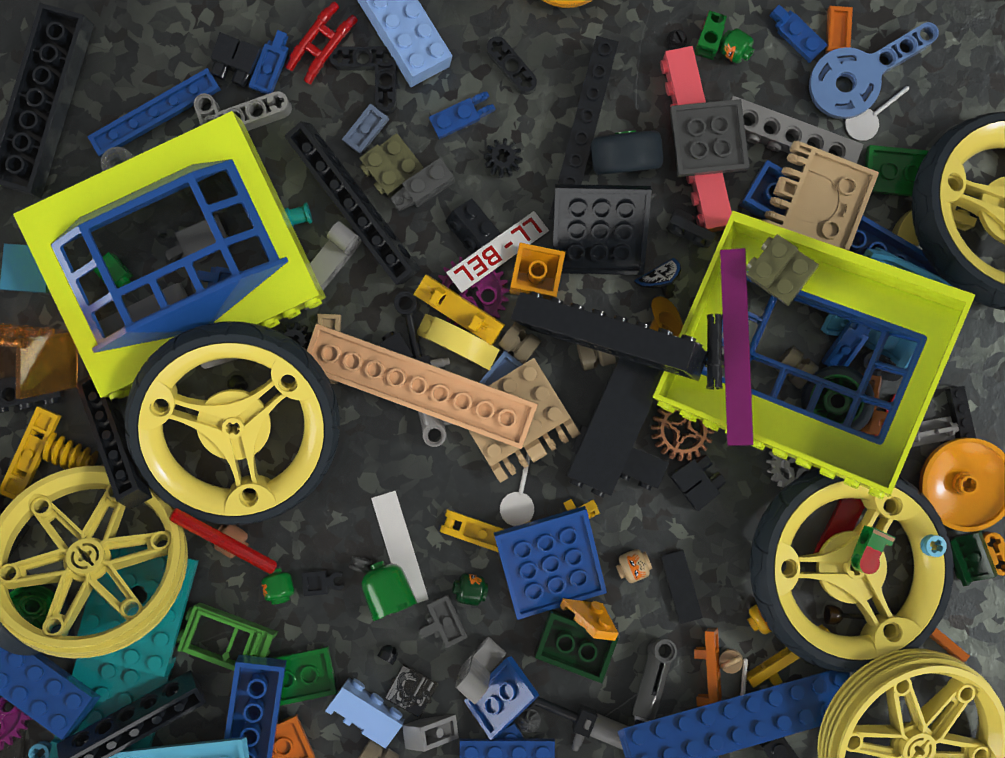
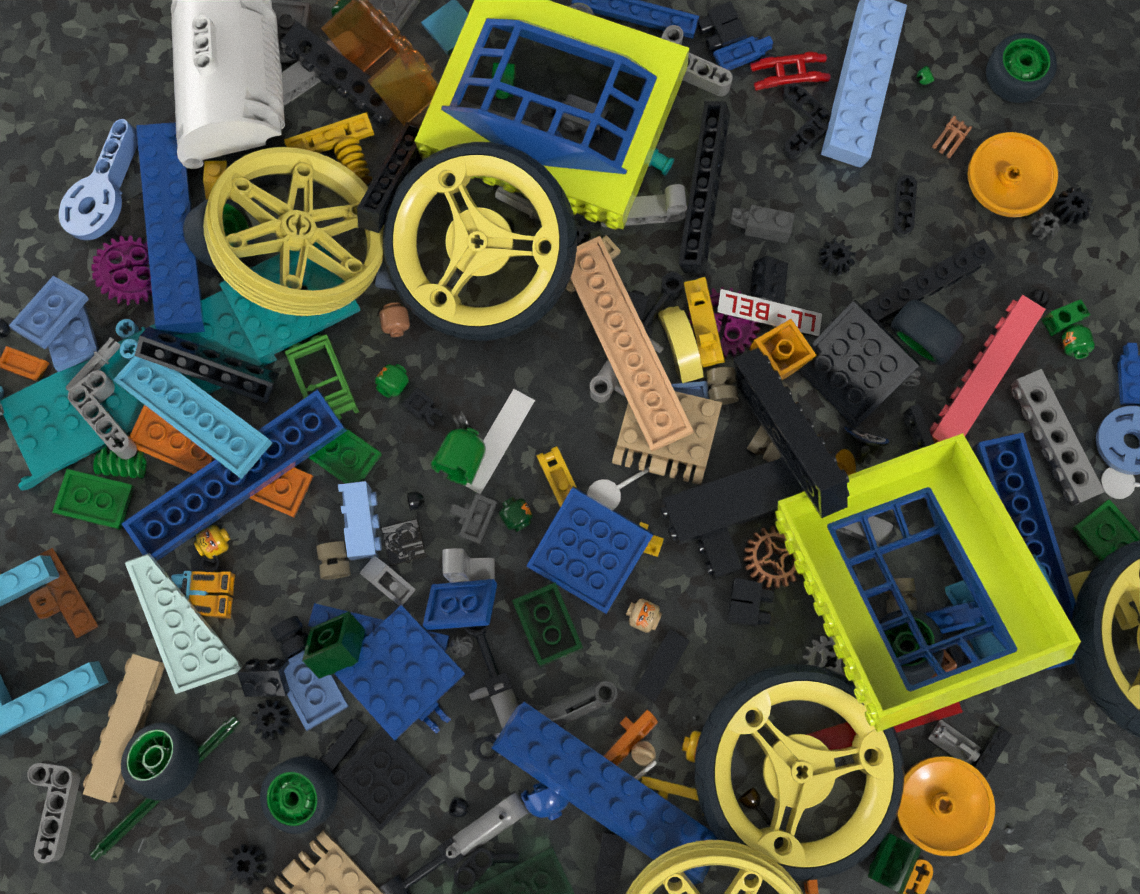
camera: 50 degrees right, 10 degrees down
red axle [169,508,277,574] -> none
sand blue plate [342,104,389,155] -> none
olive plate [359,133,424,198] -> none
blue hinge [429,91,495,139] -> none
light orange wing [560,598,619,641] -> none
dark grey plate [670,99,749,177] -> none
black pin [705,314,724,390] -> none
magenta tile [720,248,754,446] -> none
olive plate [746,234,819,306] -> none
tan hinge [762,141,879,251] -> none
leg [851,525,895,574] -> none
medium azure bush [920,535,947,557] -> none

